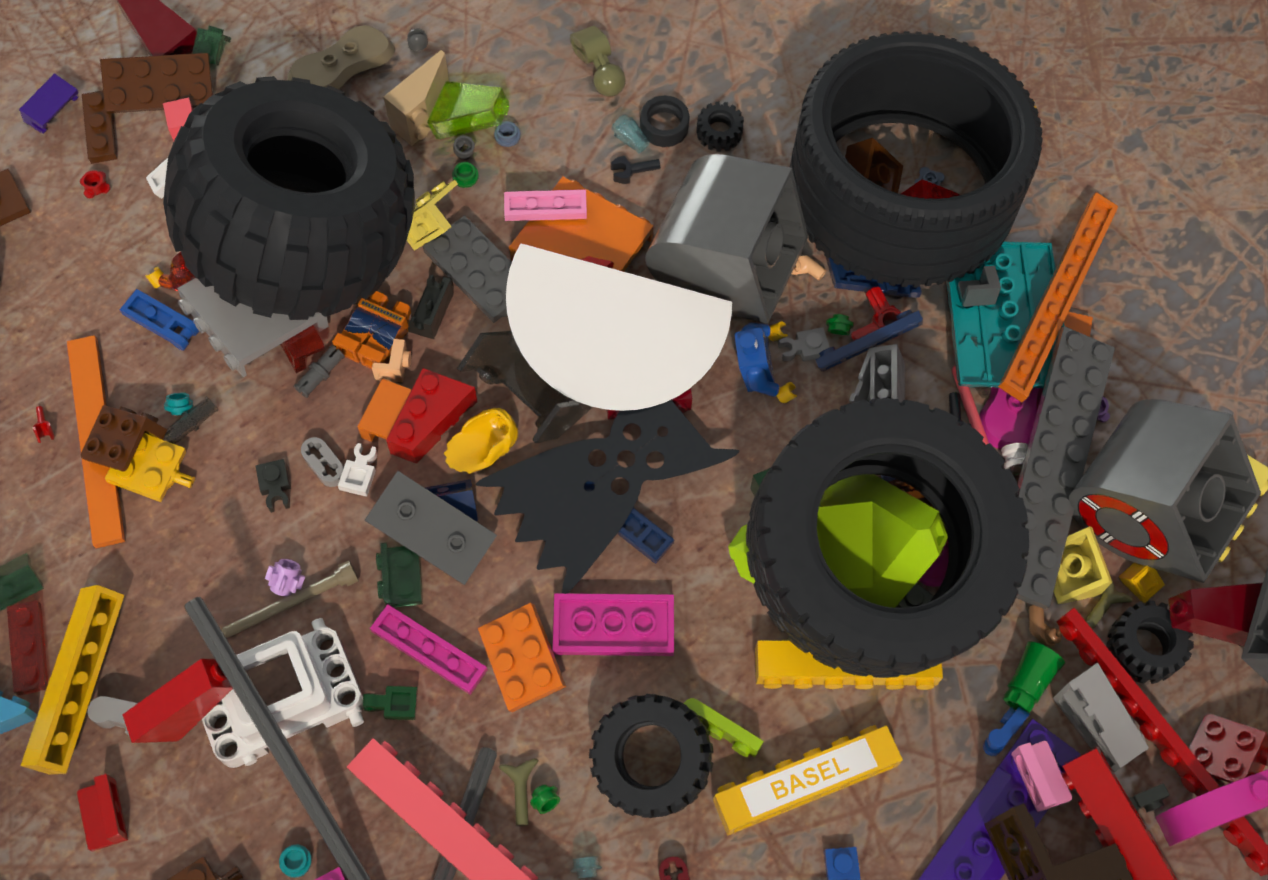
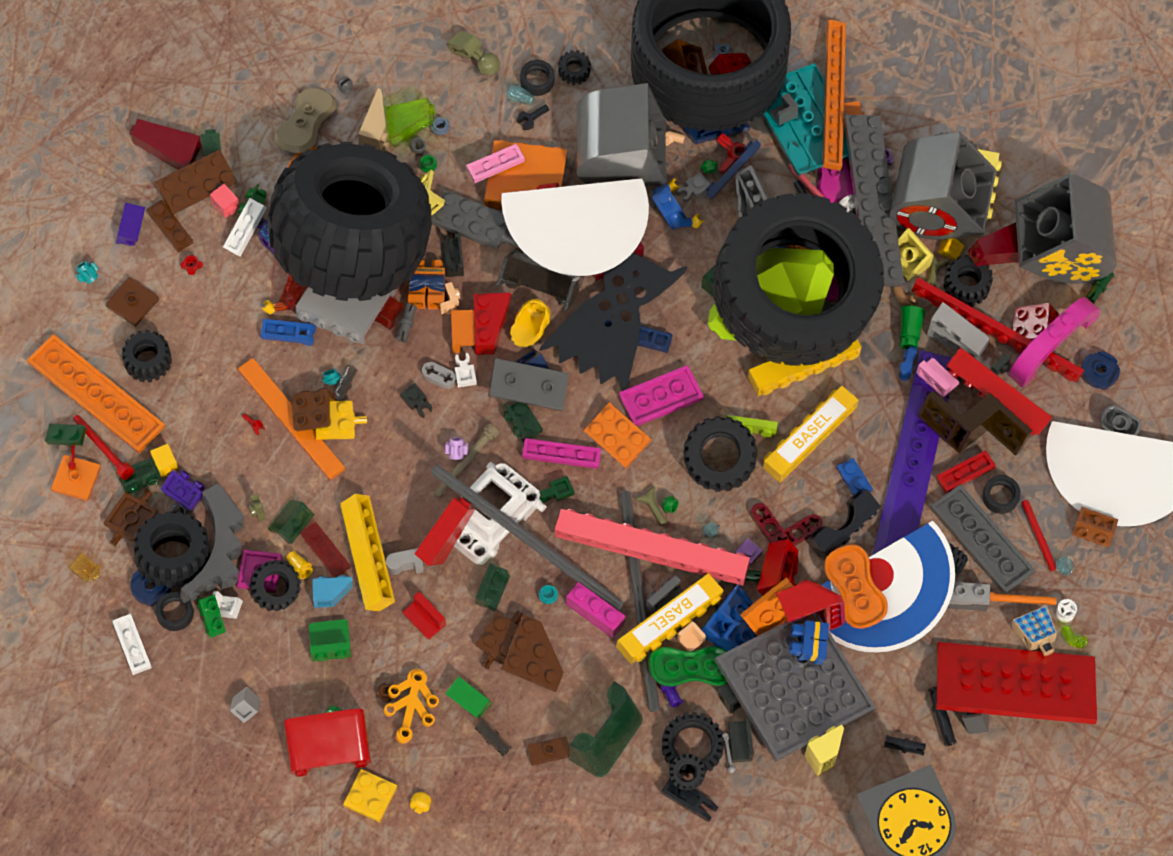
camera: 25 degrees left, 0 degrees up
none -> clear green hinge [476,563,510,611]

